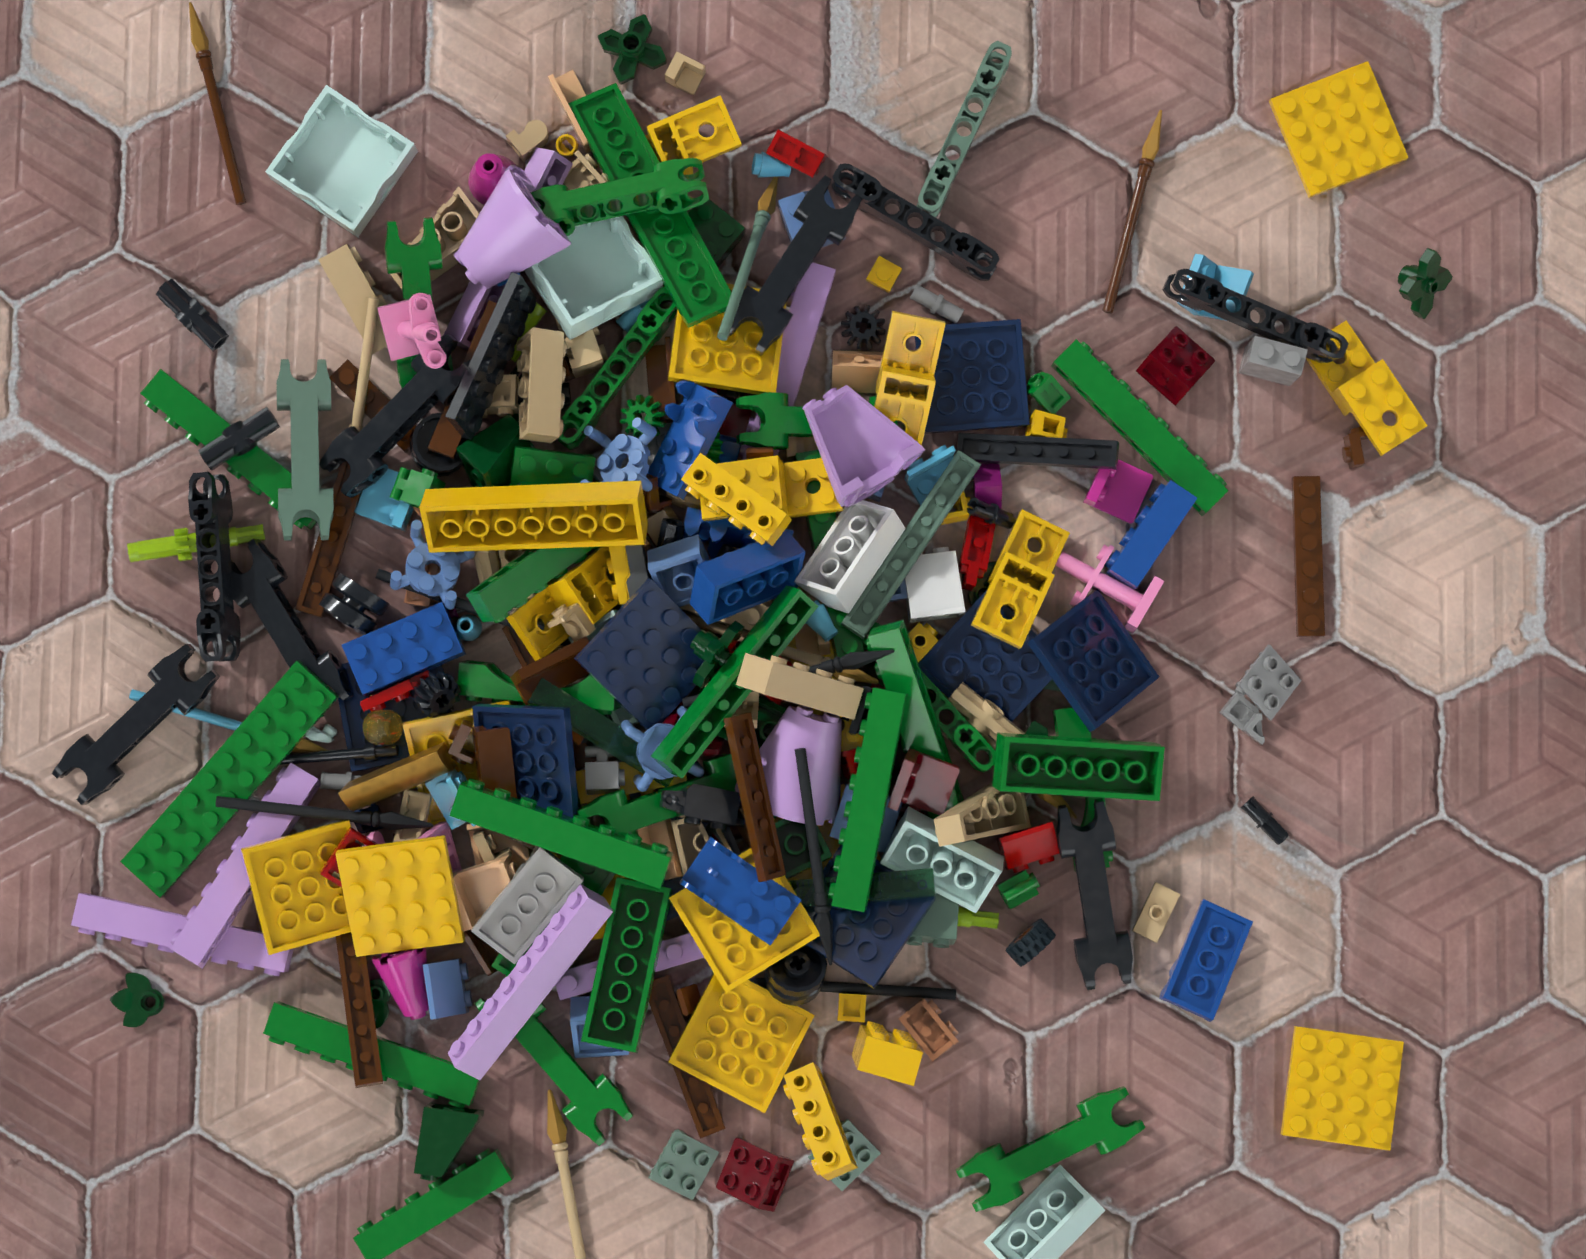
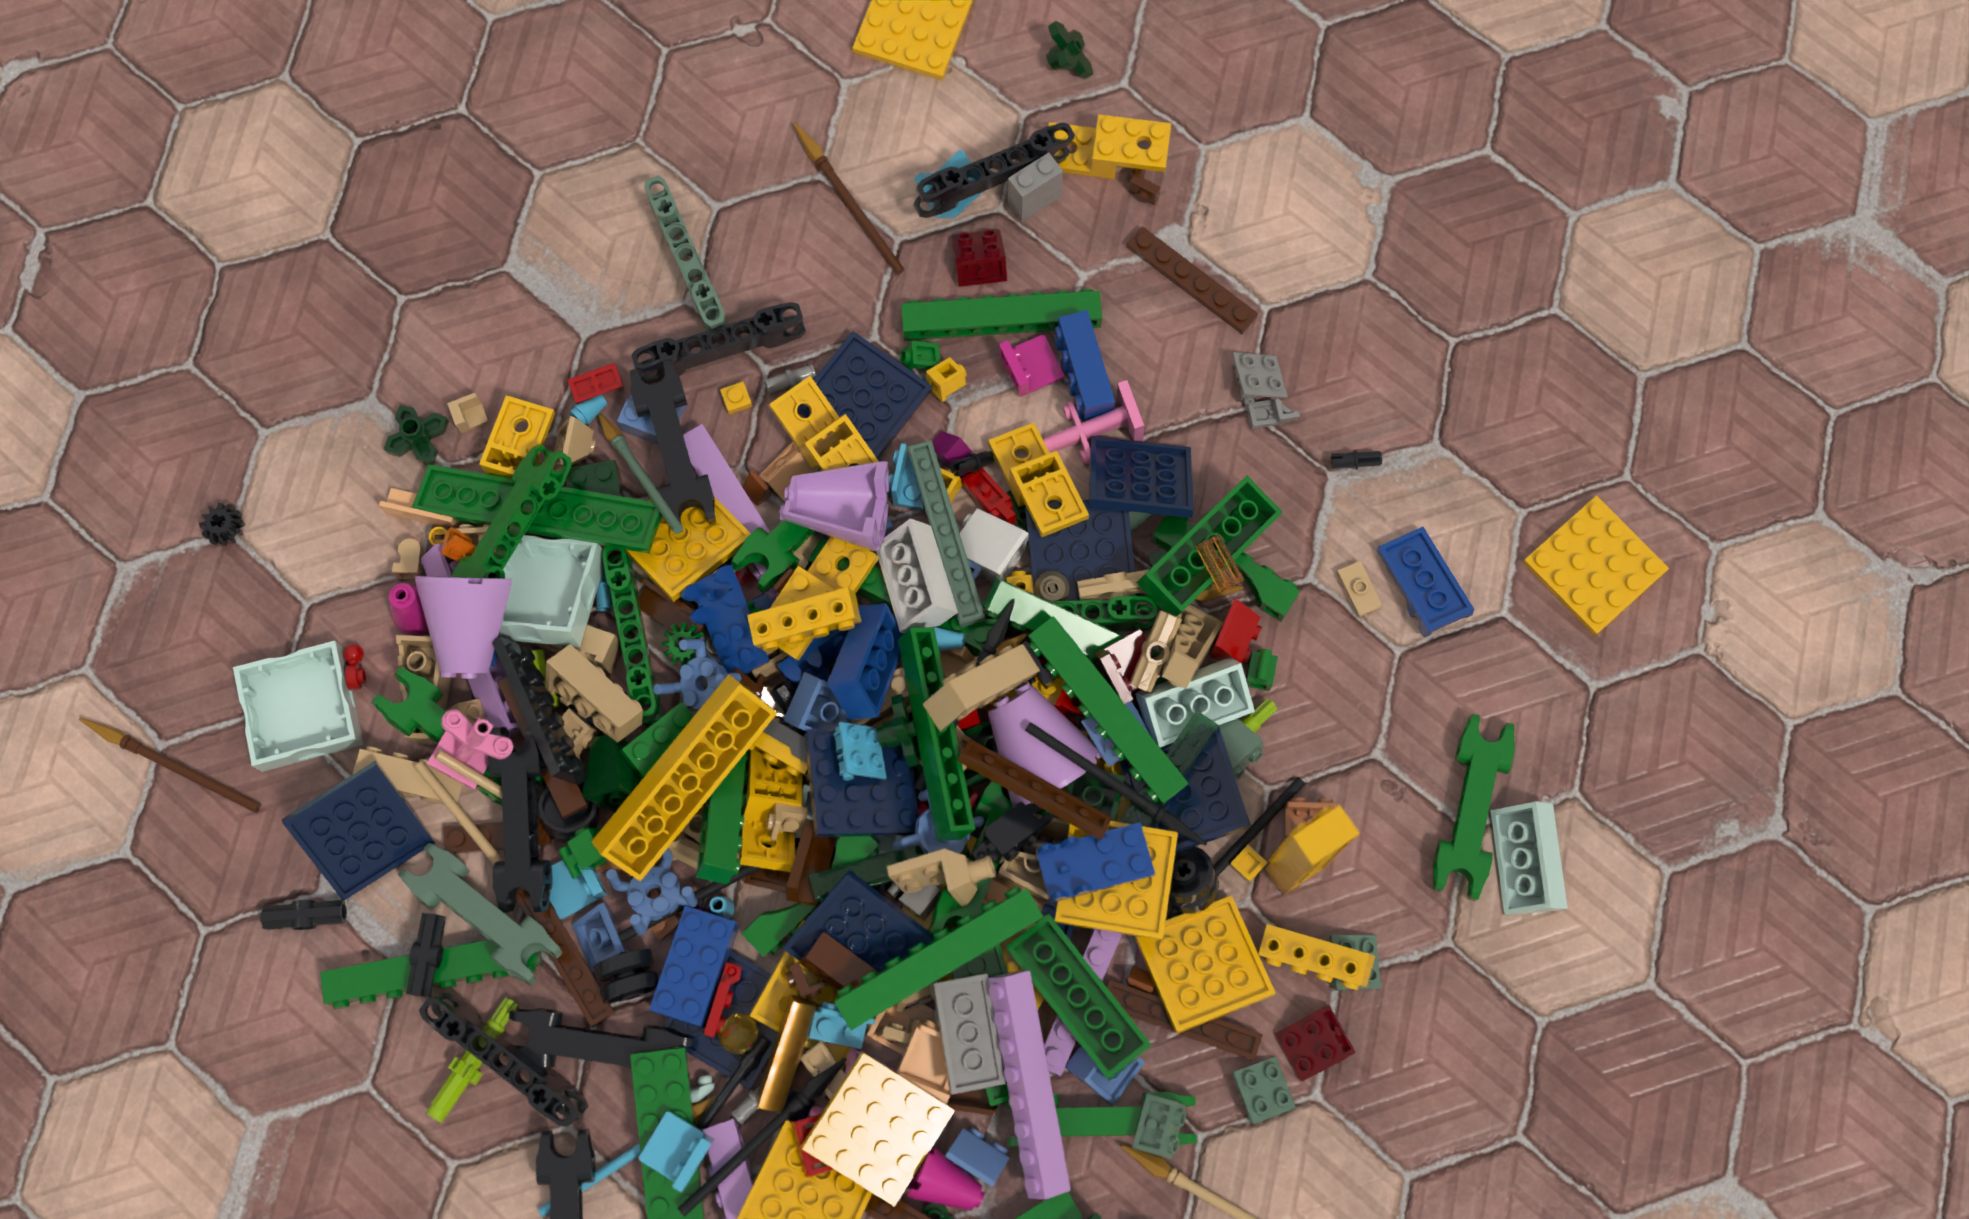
camera: 45 degrees left, 10 degrees down
black gear [413,670,461,717] -> none
black gear [841,305,886,351] -> none
black plate [957,433,1119,470] -> none
black wheel [1005,918,1056,967] -> none
black piece [1056,798,1133,990] -> none
none -> dark blue plate [282,761,435,901]
none -> red plate [343,644,366,690]
none -> tan bar [434,749,502,799]
none -> orange bracket [441,527,476,563]
none -> tan bracket [446,699,486,726]
none -> tan slope [552,416,596,472]
none -> medium blue slope [572,903,629,973]
none -> medium azure bracket [639,1111,715,1193]
none -> dark orange slope [742,470,771,506]
none -> medium azure hinge [834,722,886,780]
none -> tan plate [887,849,996,907]
none -> dark tan cone [1034,571,1069,601]
none -> tan piece [1130,610,1182,692]
none -> sand green bracket [1132,1094,1186,1160]
none -> clear orange tile [1195,534,1244,593]

